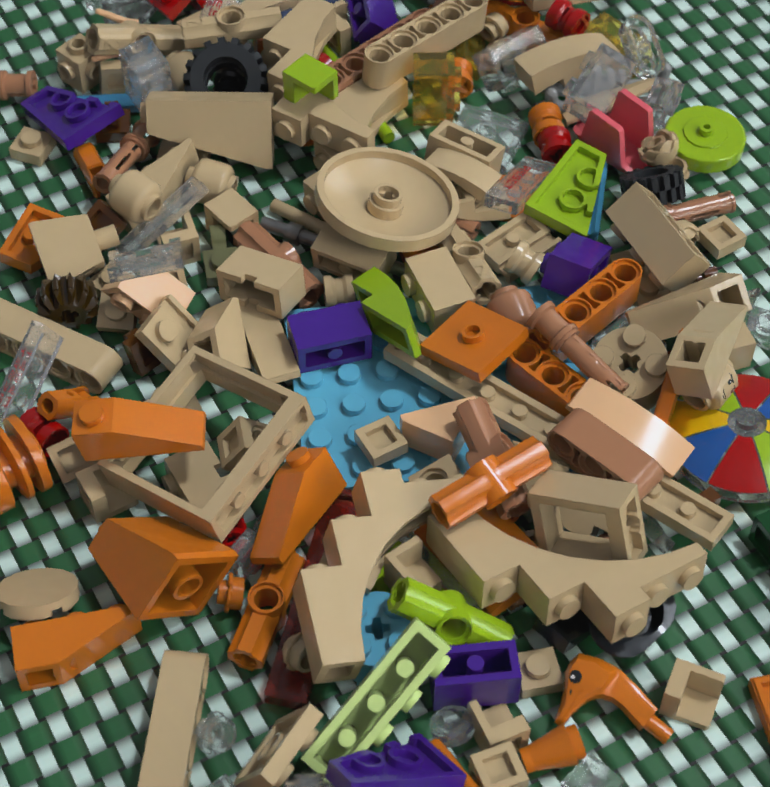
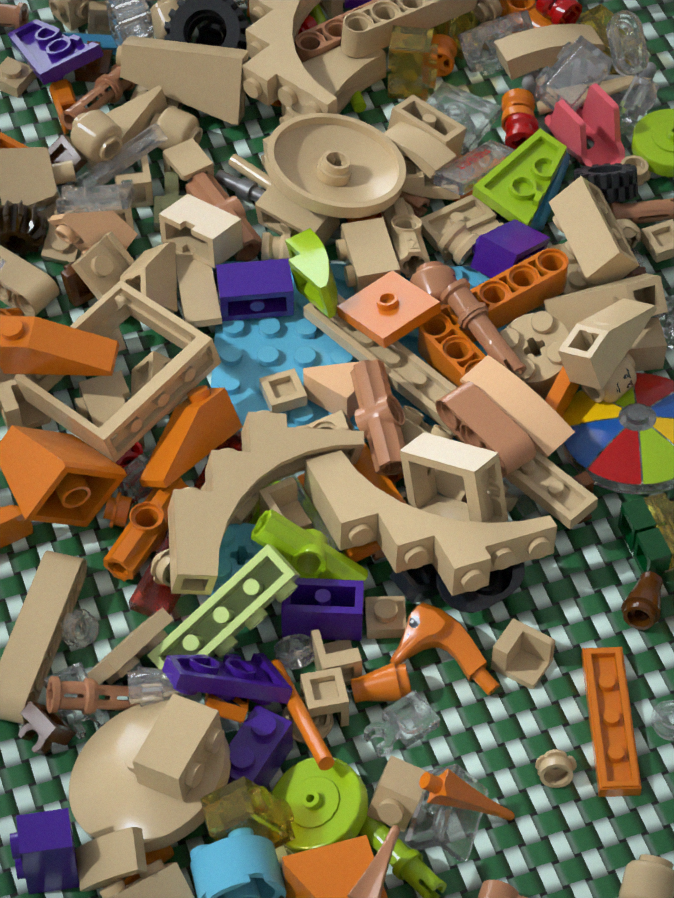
camera: 10 degrees right, 0 degrees up
lime panel [282,53,338,104] -> none
orange piece [428,436,553,530] -> none
tan plate [637,129,679,167] -> none

